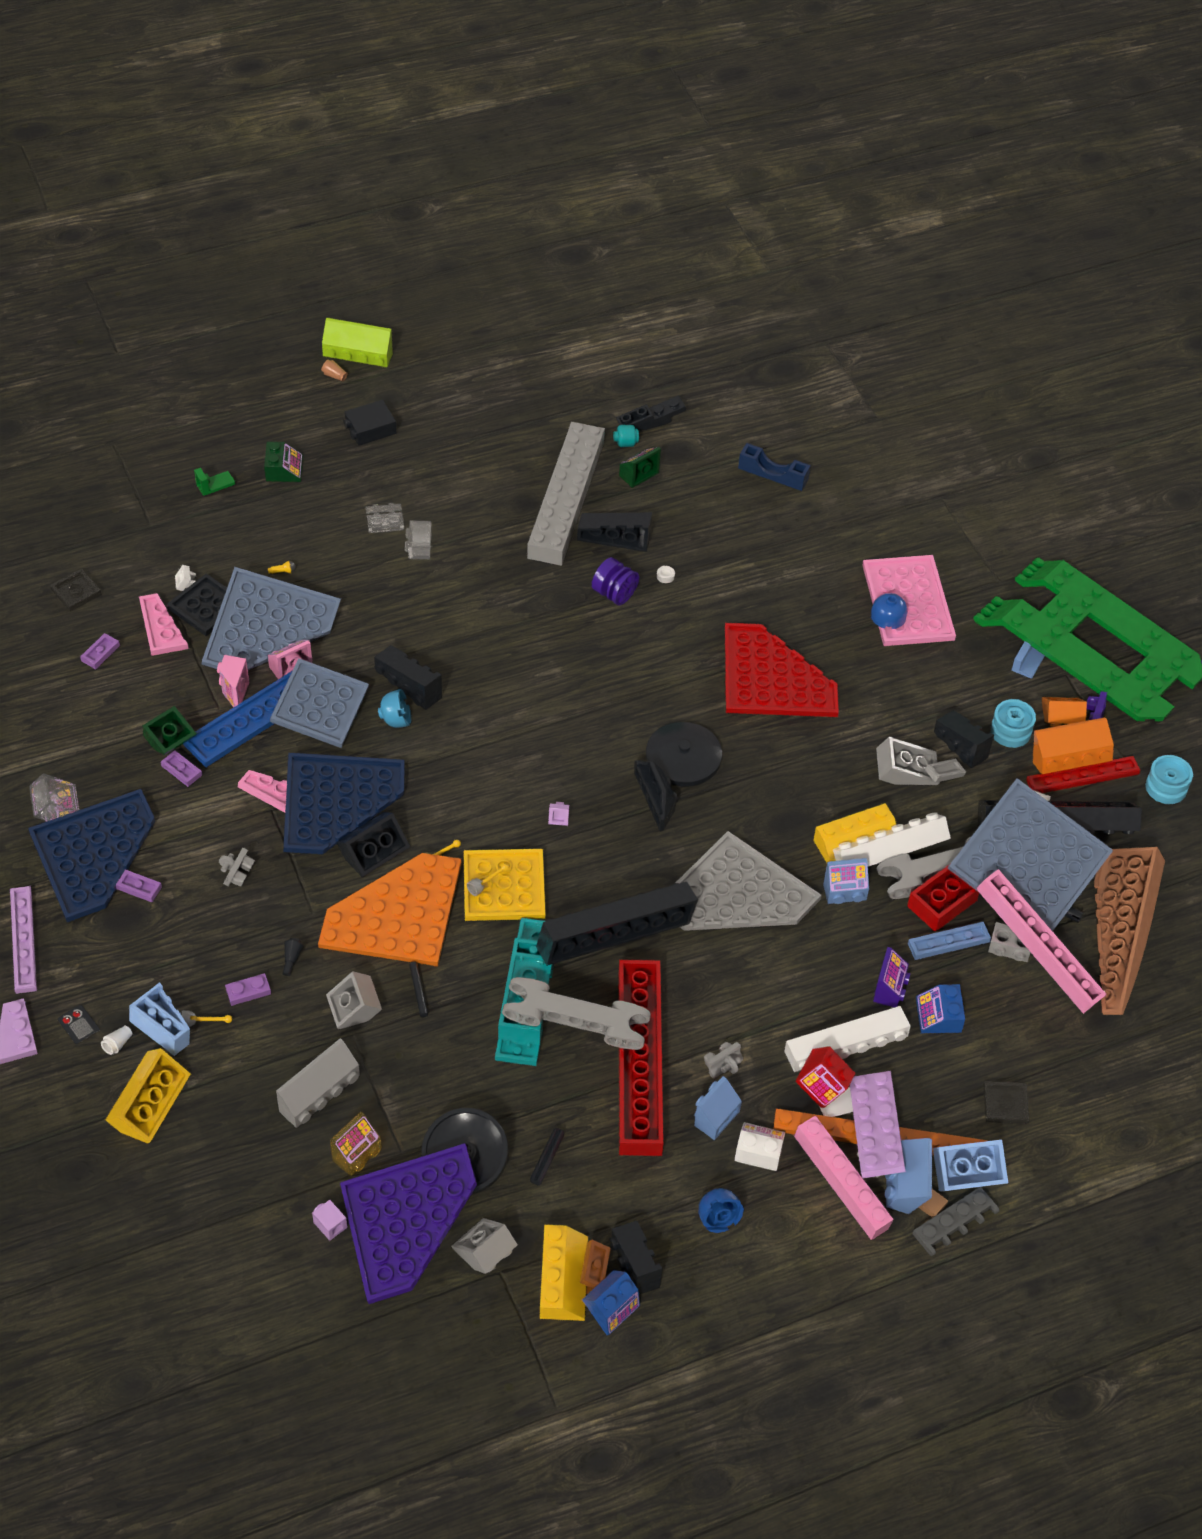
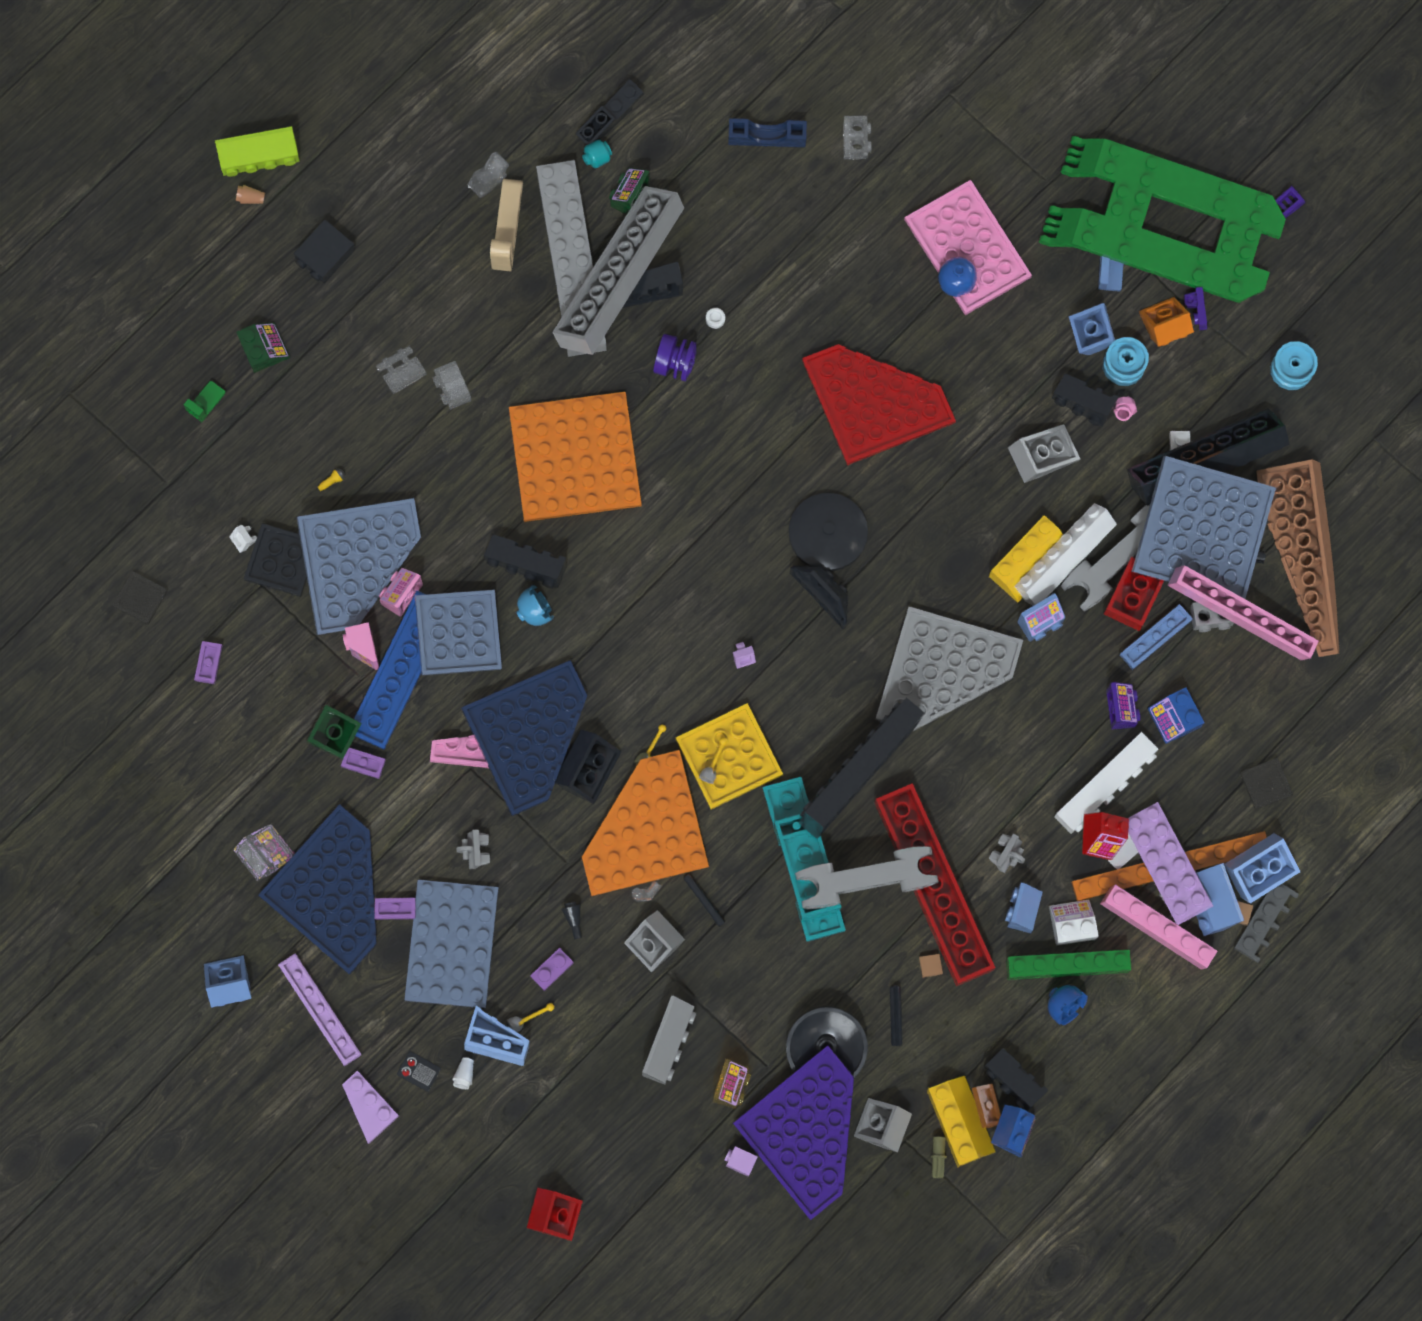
camera: 25 degrees left, 25 degrees up
yellow slope [105,1048,191,1143] -> none
bright pink wing [139,593,188,656] -> none
light grey tile [925,758,966,783] -> none
red tile [1026,756,1141,793] -> none
orange slope [1033,717,1114,774] -> none
none -> sand blue plate [405,880,499,1009]
none -> clear brick [467,152,509,198]
none -> tan beam [490,179,523,271]
none -> orange plate [509,392,641,522]
none -> red slope [527,1188,583,1241]
none -> light grey brick [553,186,684,355]
none -> clear arm [631,881,661,902]
none -> clear brick [843,116,871,159]
none -> medium nougat tile [919,954,943,978]
none -> olive axle [930,1137,947,1178]
none -> green brick [1006,950,1131,980]
none -> medium blue slope [1069,303,1115,355]
none -> bright pink rock [1113,396,1137,421]

